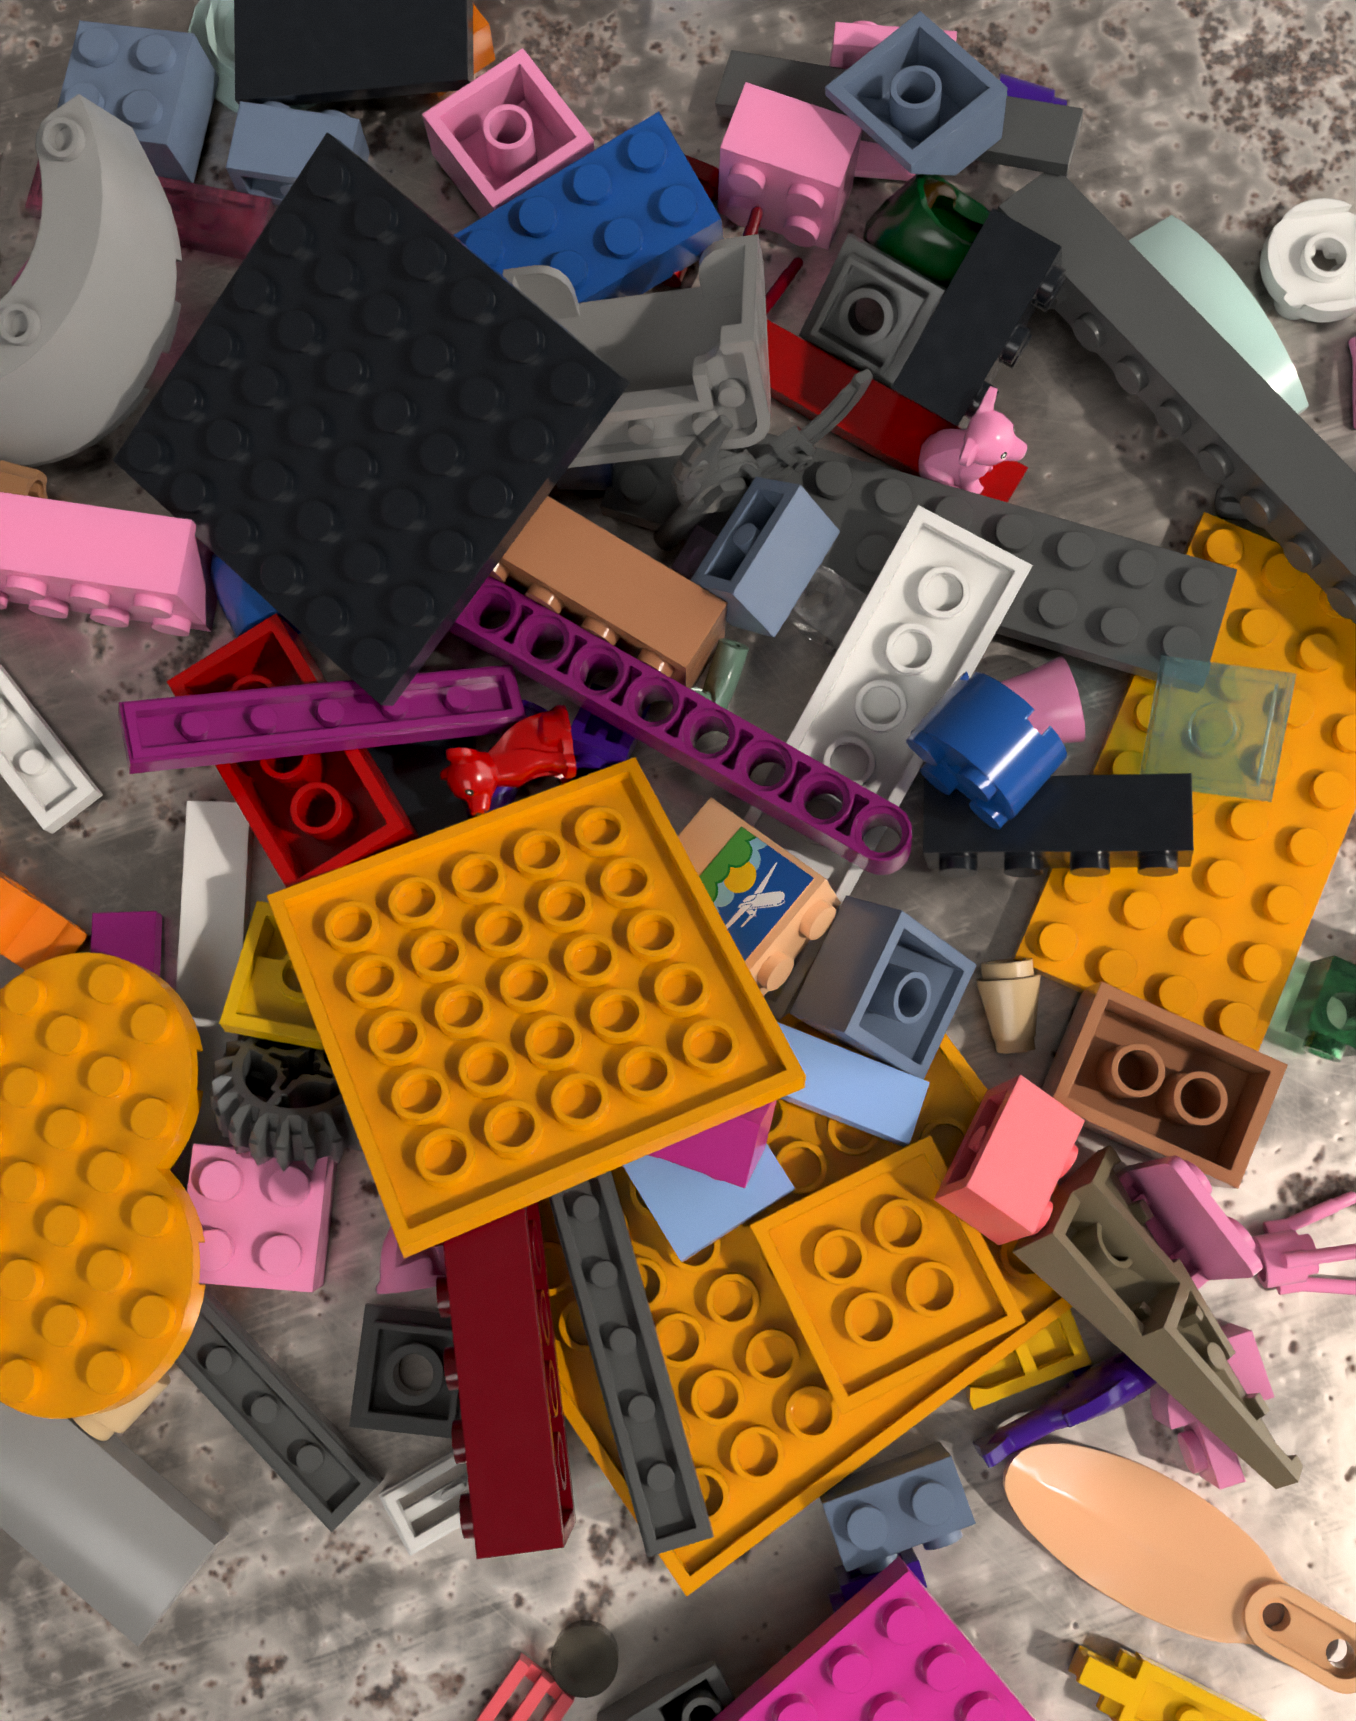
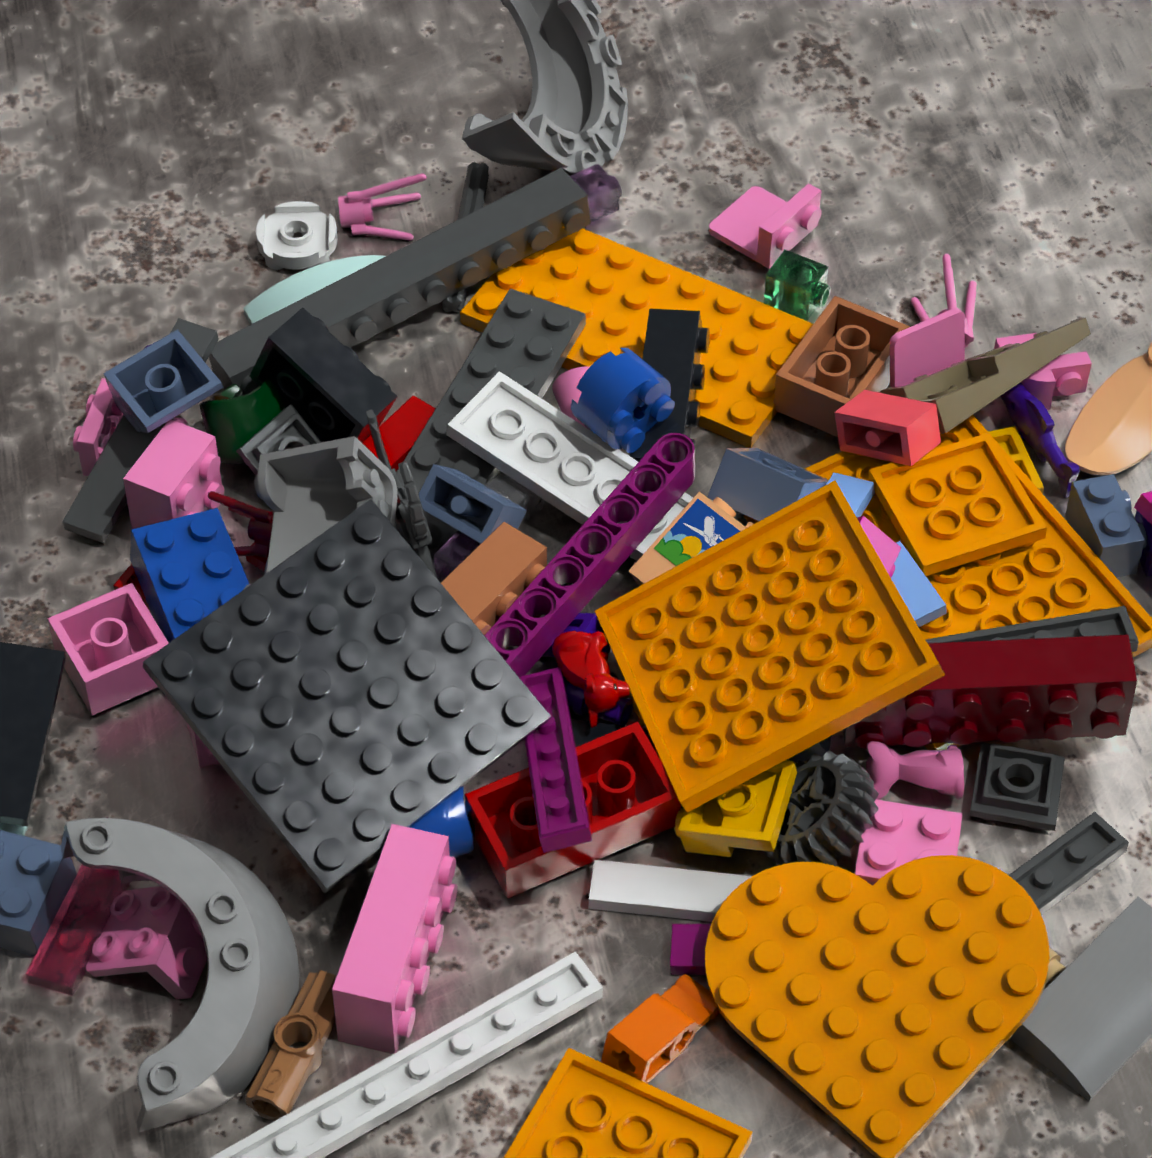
camera: 85 degrees left, 30 degrees down
sand blue brick [226,101,370,205] -> none
white tile [378,1450,469,1556] -> none
bright pink animal [918,386,1028,494] -> none
tan cone [976,958,1041,1053] -> none
clear light blue tile [1140,655,1297,802] -> none

